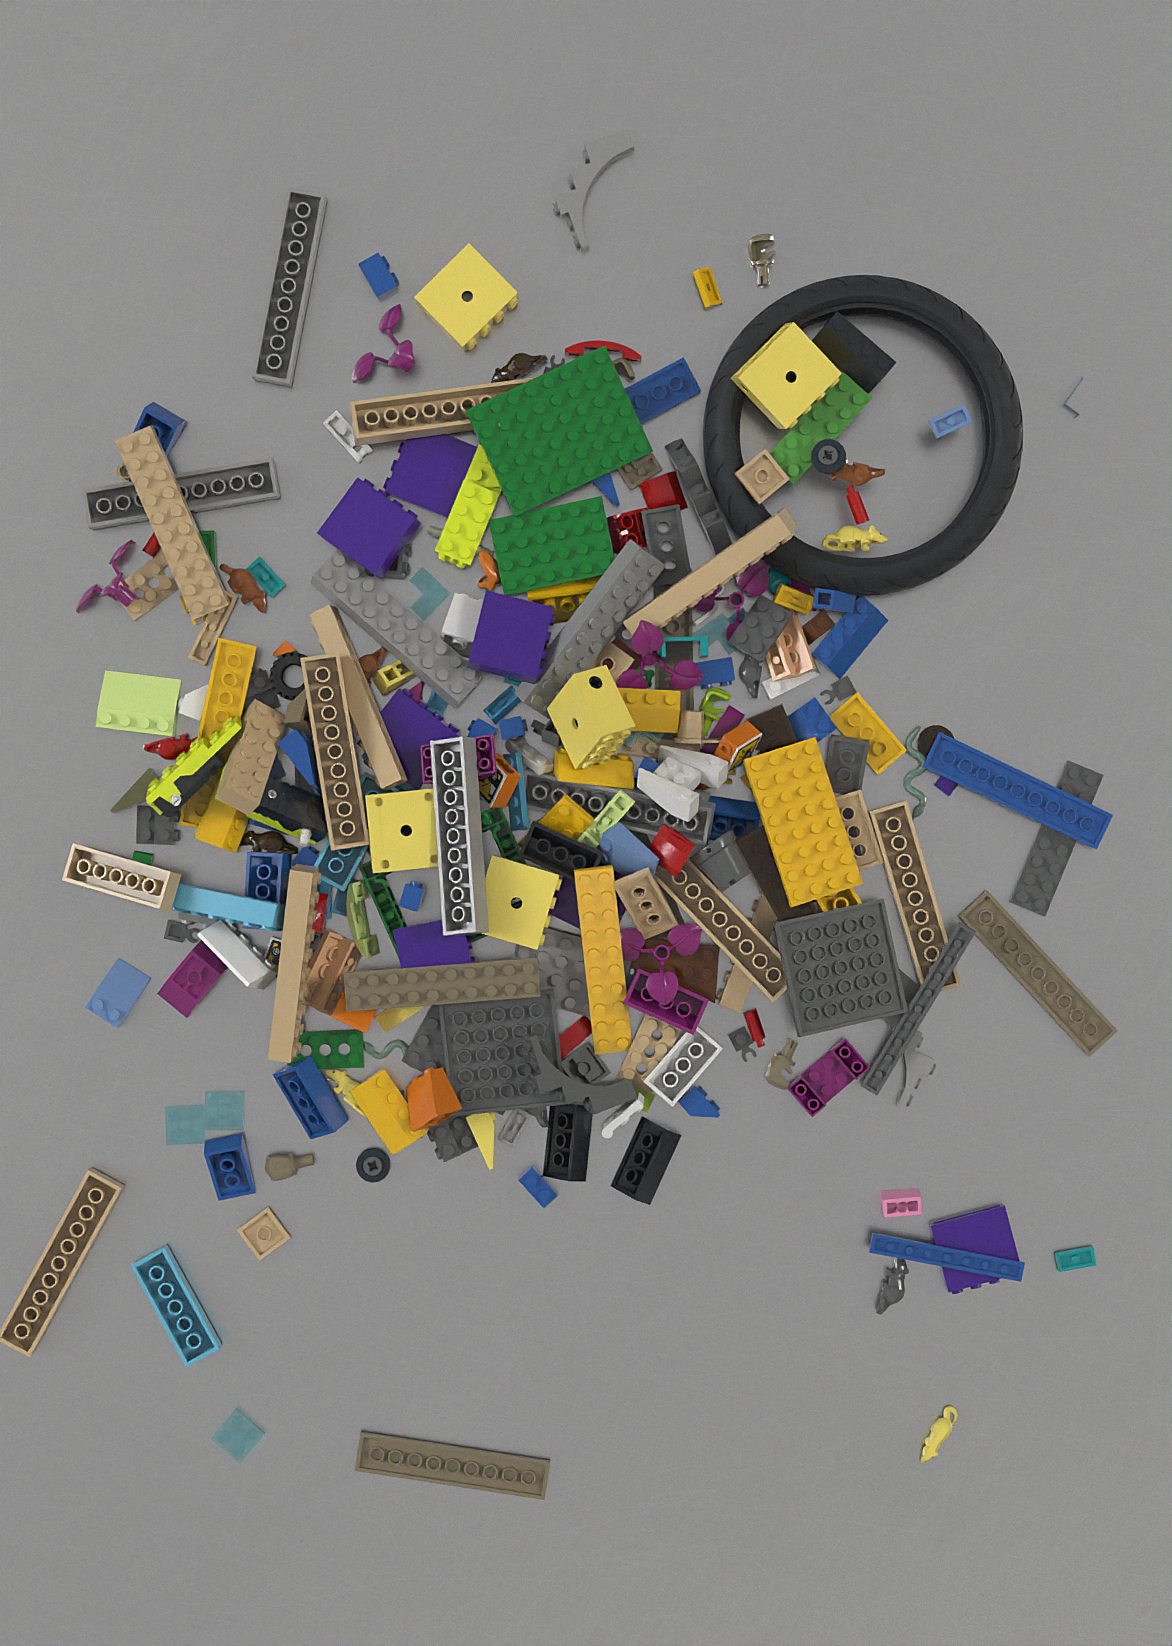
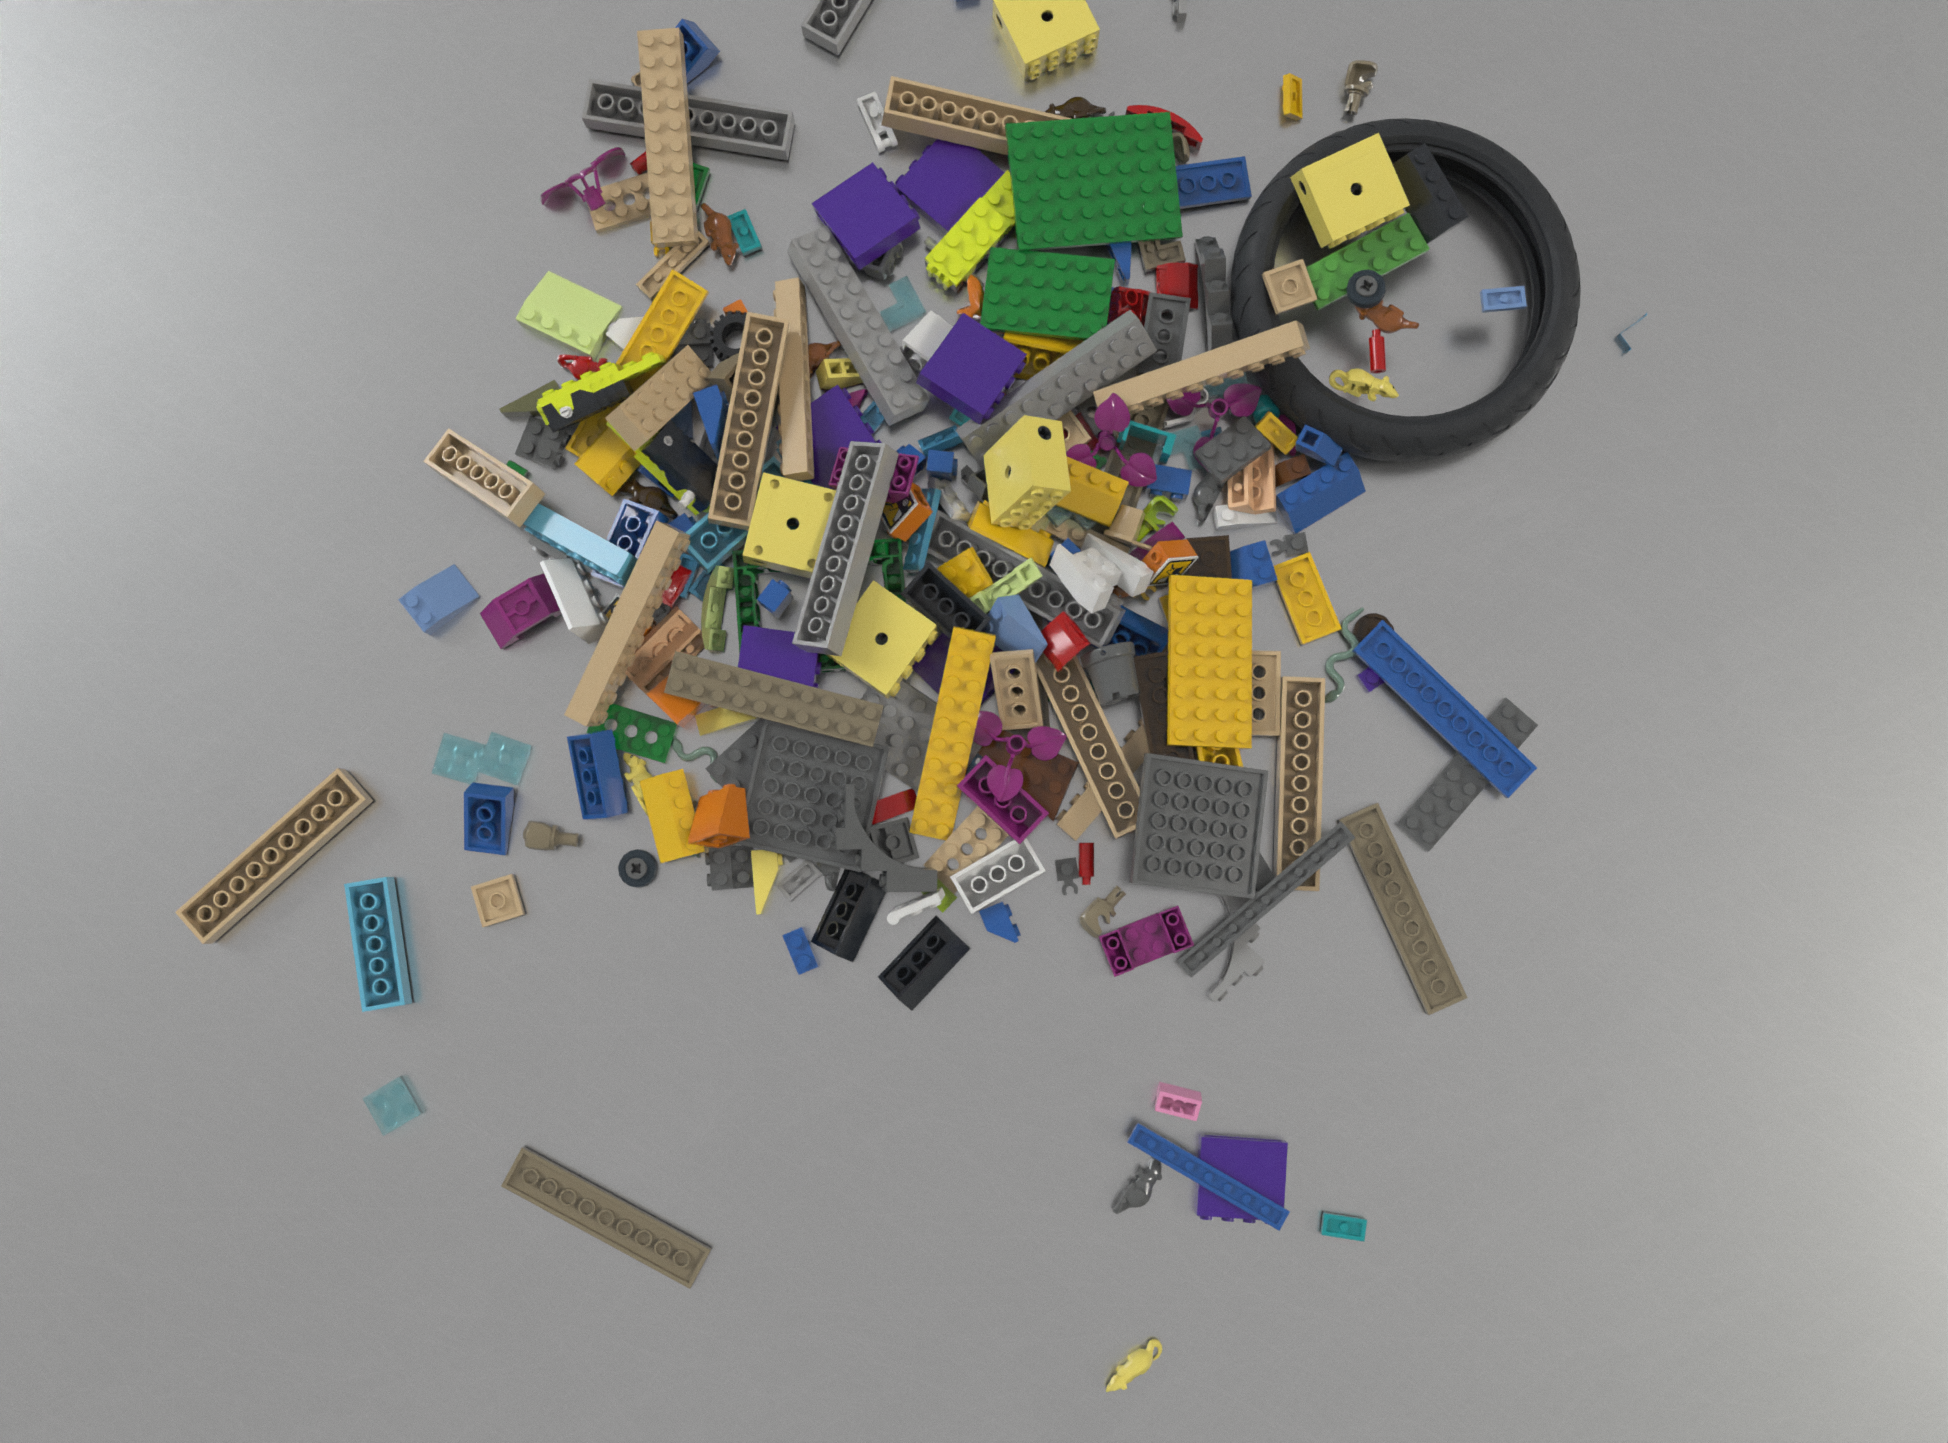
camera: 20 degrees right, 5 degrees down
dark grey plate [164,920,200,943] -> none
magenta plant [352,304,415,384] -> none
dark grey plate [826,734,870,794] -> none

